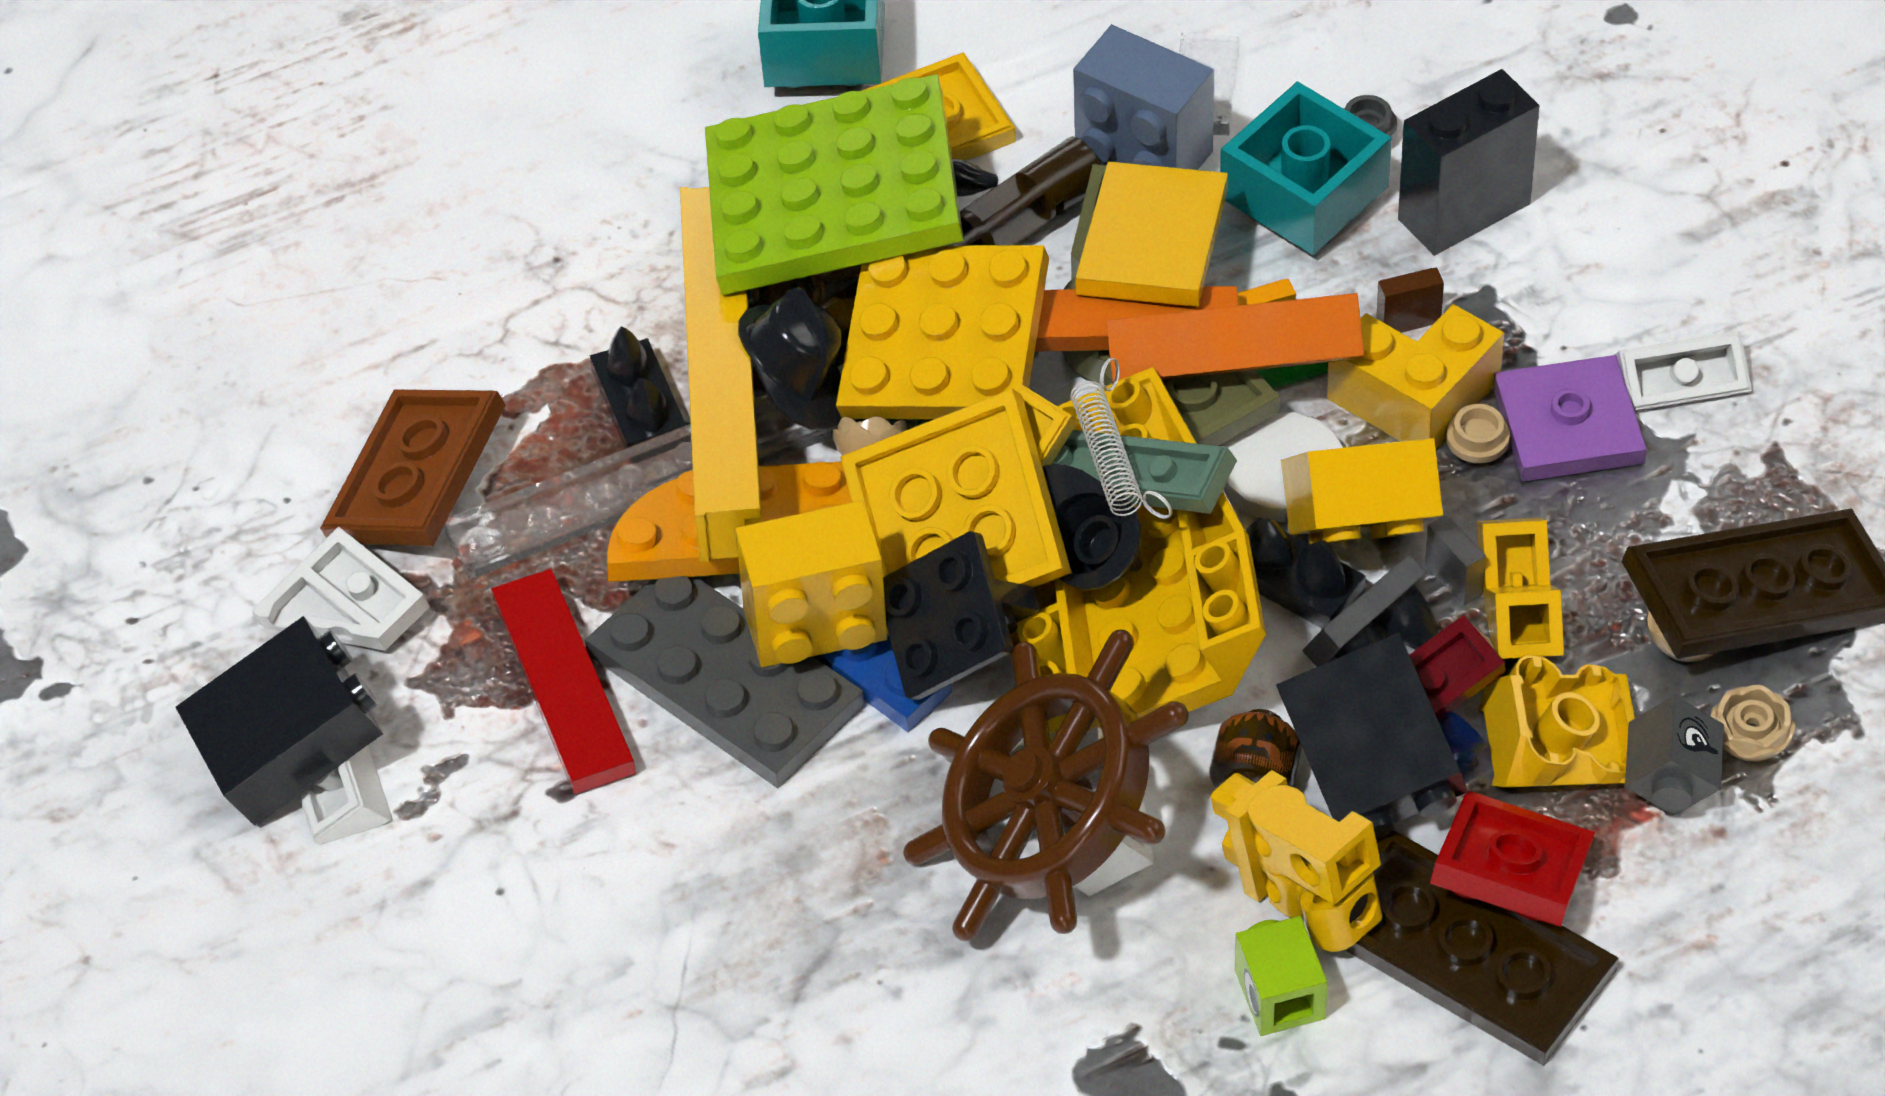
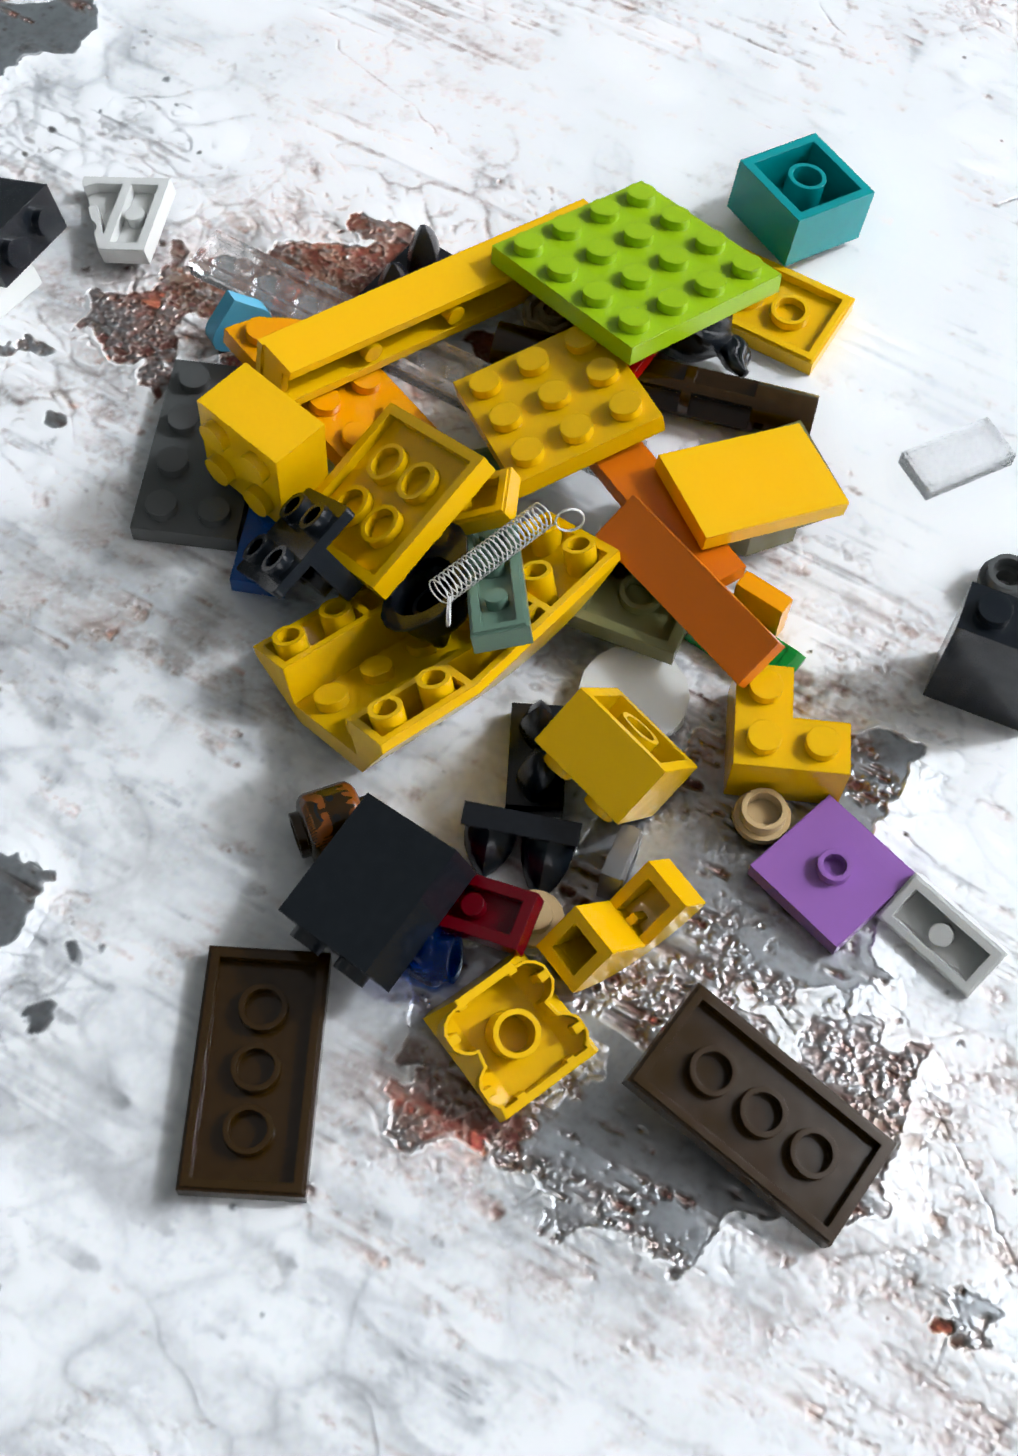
camera: 50 degrees right, 10 degrees up
dark orange tile [320,389,506,546] -> none
red tile [491,568,636,795] -> none
black piece [738,287,842,430] -> none
tan plate [833,417,907,455] -> none
reddish brown brick [903,629,1189,941] -> none
sand blue brick [1073,24,1214,170] -> none
yellow hips [1210,770,1382,952] -> none
teal brick [1220,81,1392,255] -> none
lime brick [1235,915,1328,1037] -> none
reddish brown tile [1376,267,1444,333] -> none
red plate [1430,790,1595,927] -> none
dark grey brick [1625,695,1724,815] -> none
tan plate [1711,685,1796,762] -> none
none -> medium azure tile [205,290,272,352]

